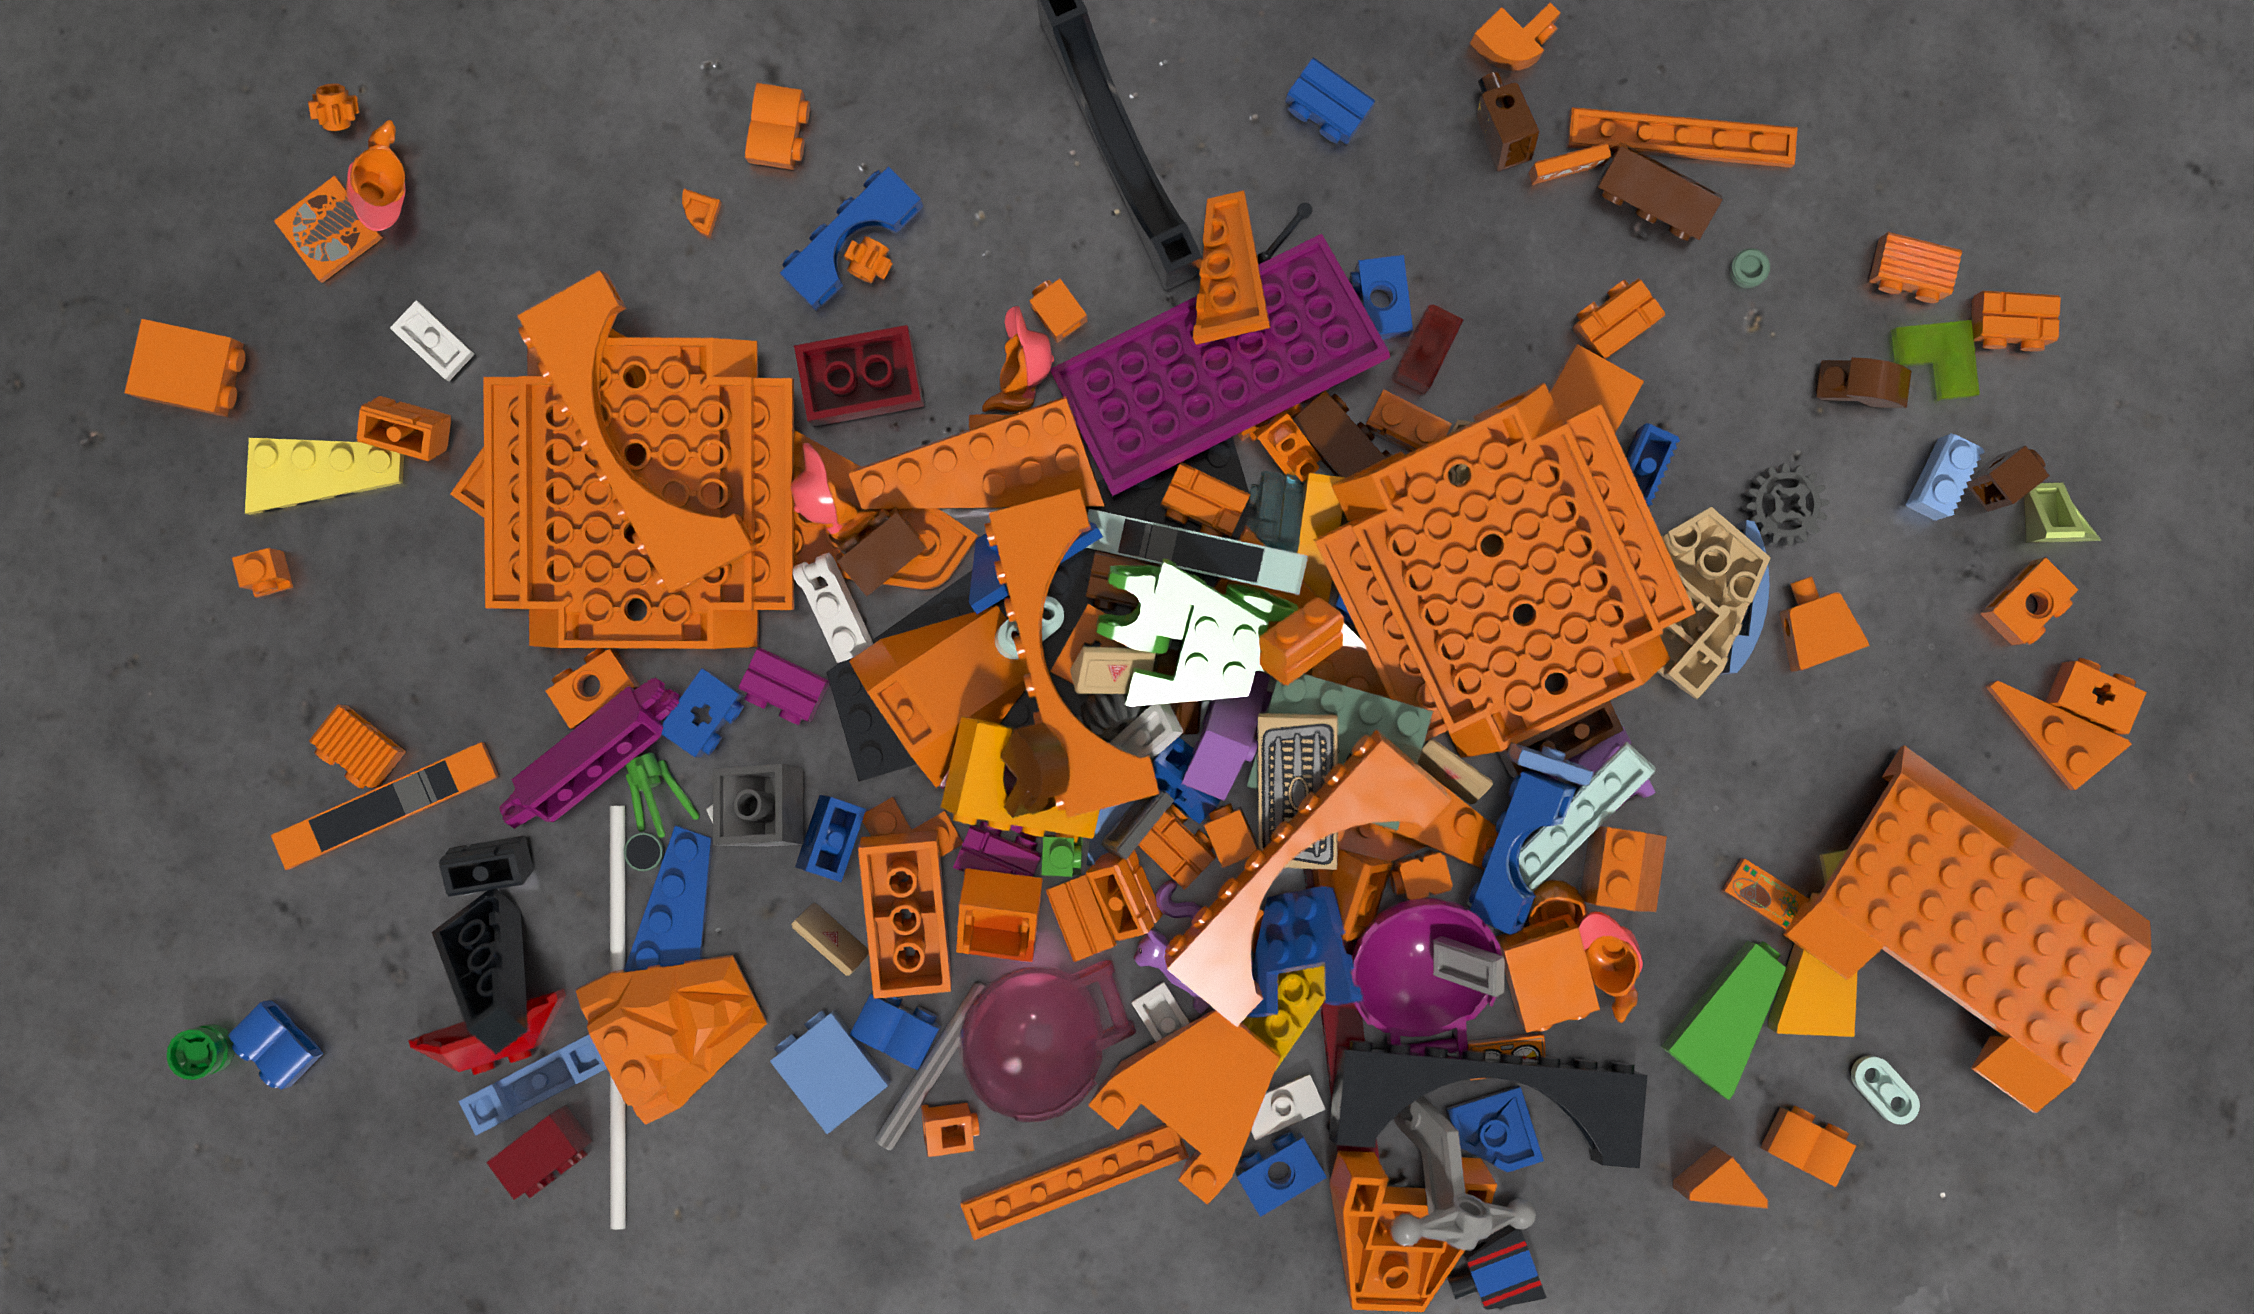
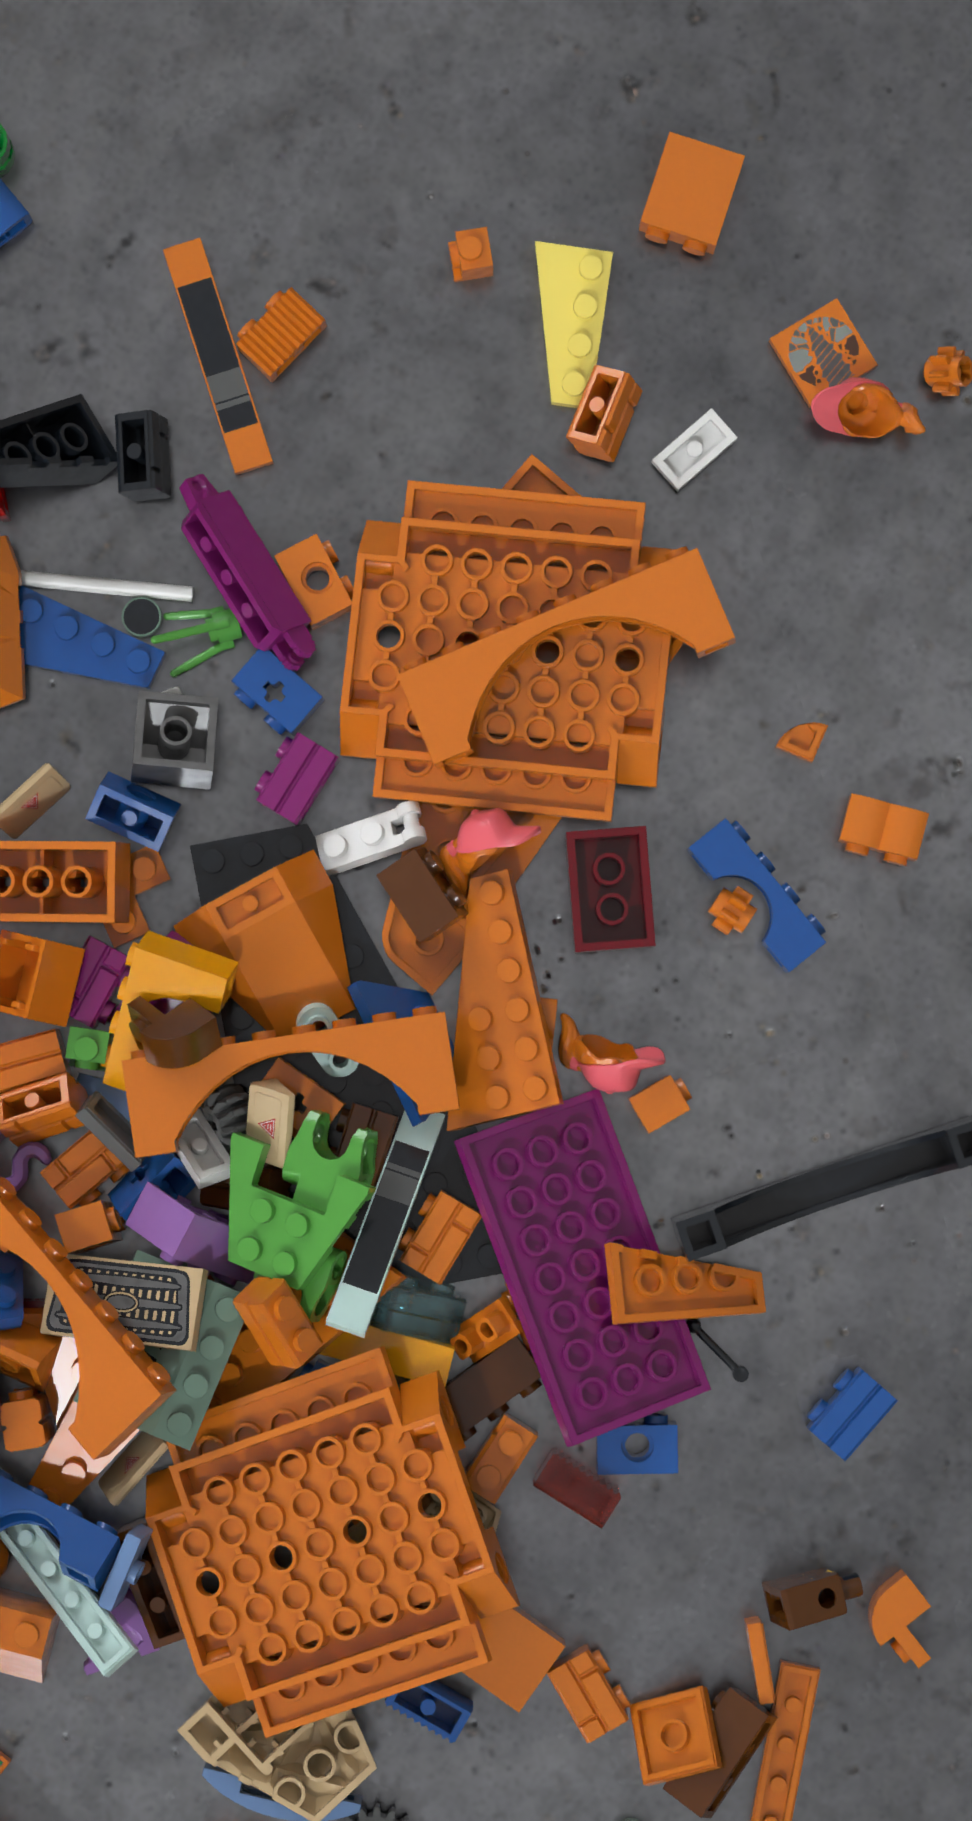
camera: 100 degrees right, 0 degrees up
none -> orange tile [629,1685,722,1786]

